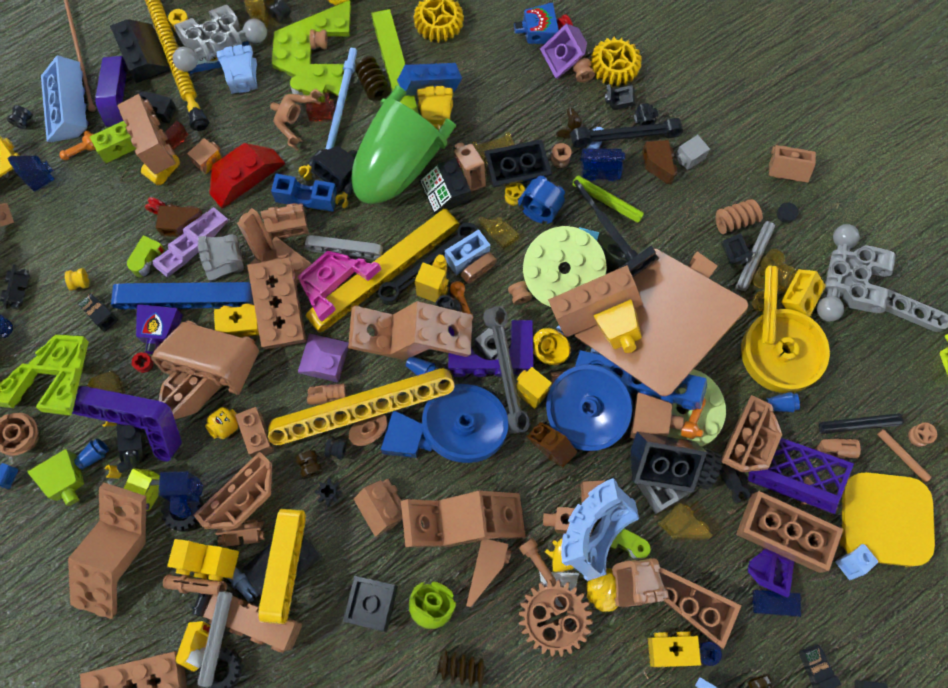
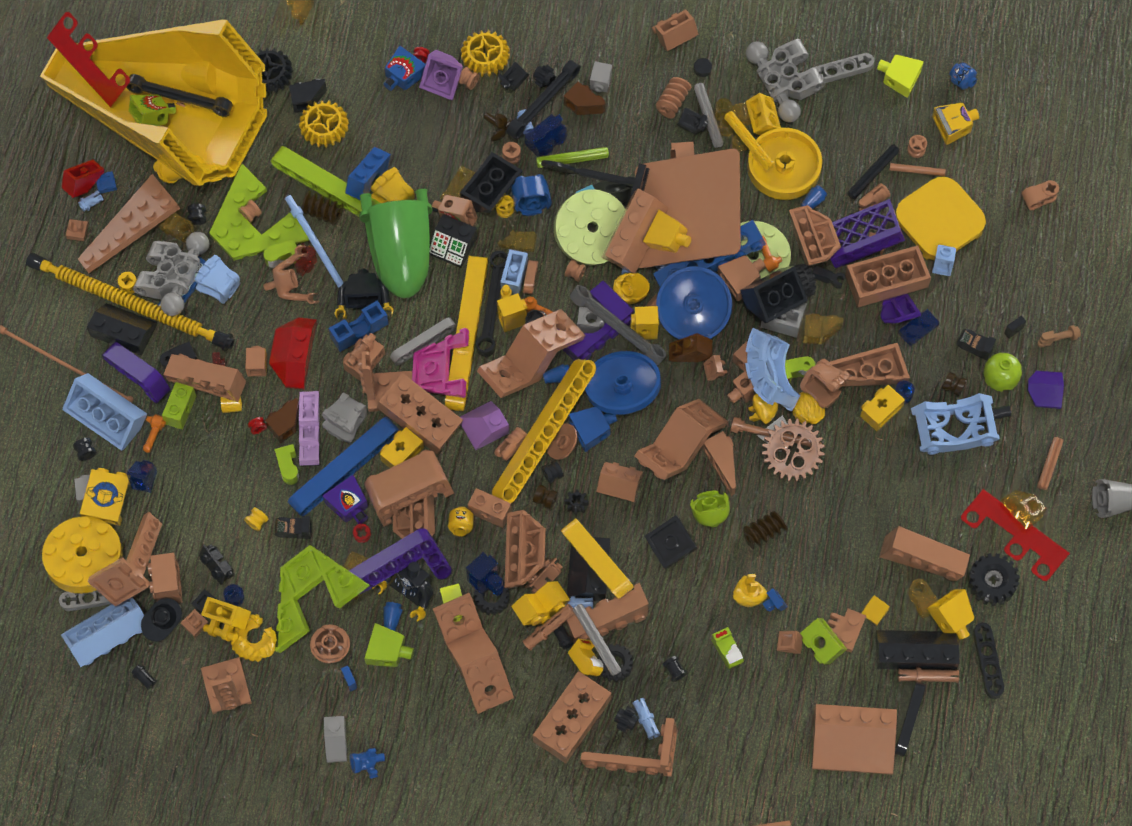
camera: 40 degrees left, 5 degrees down
none -> nougat tile [703,355,727,381]

